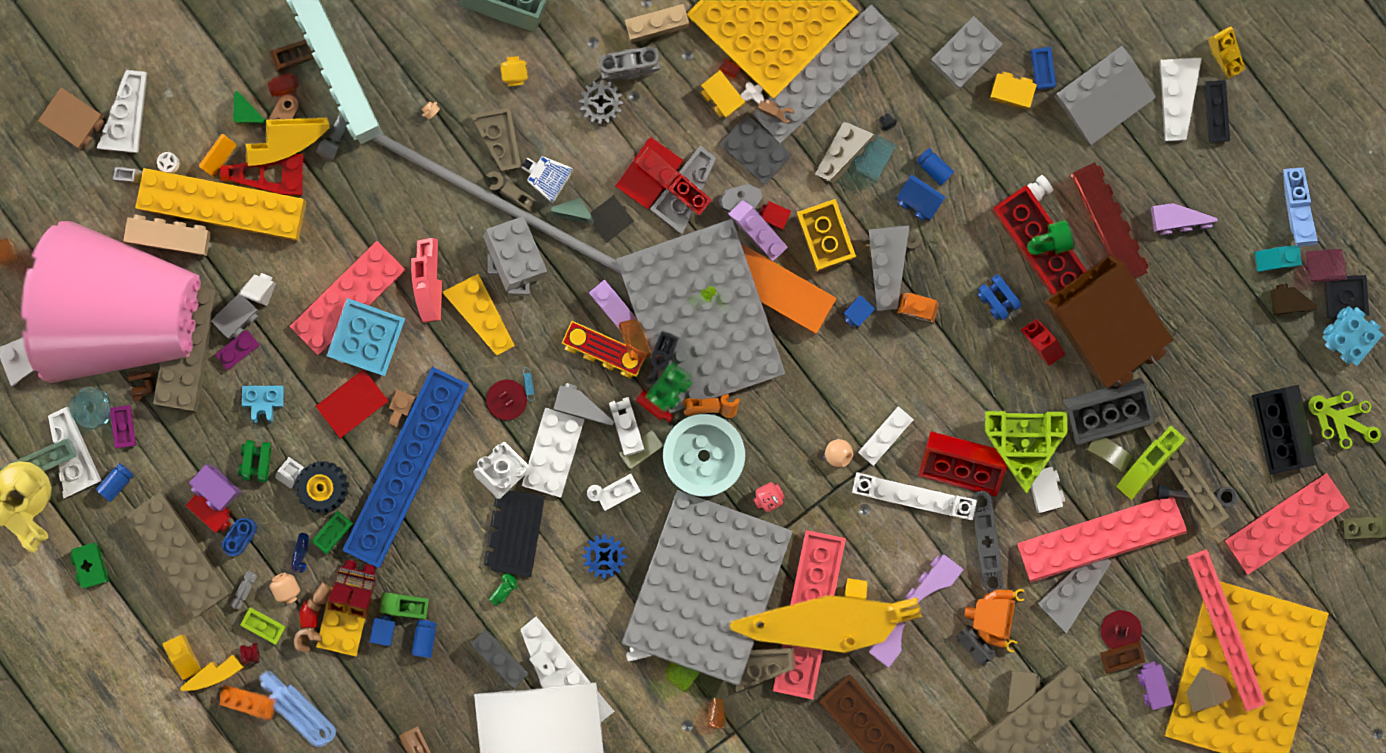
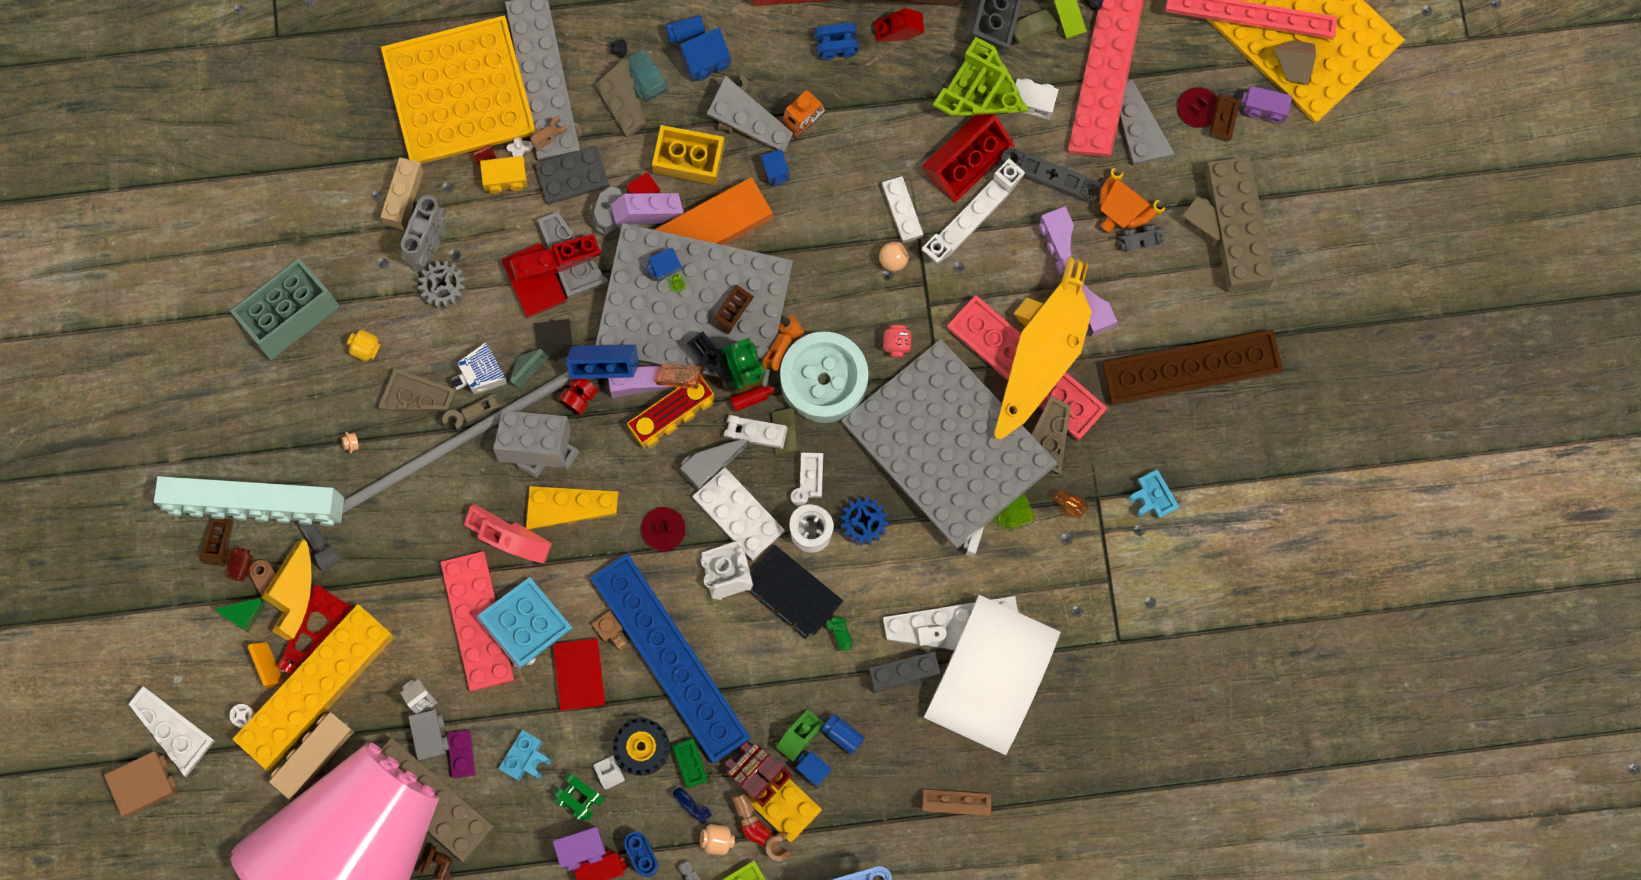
camera: 65 degrees left, 10 degrees down
light grey piece [113,167,143,184] -> none
medium azure piece [523,367,534,401] -> none
none -> red wheel [558,379,599,416]
none -> blue brick [566,344,639,379]
none -> blue brick [646,247,682,281]
none -> reddish brown slope [711,285,754,335]
none -> white hat [790,504,834,553]

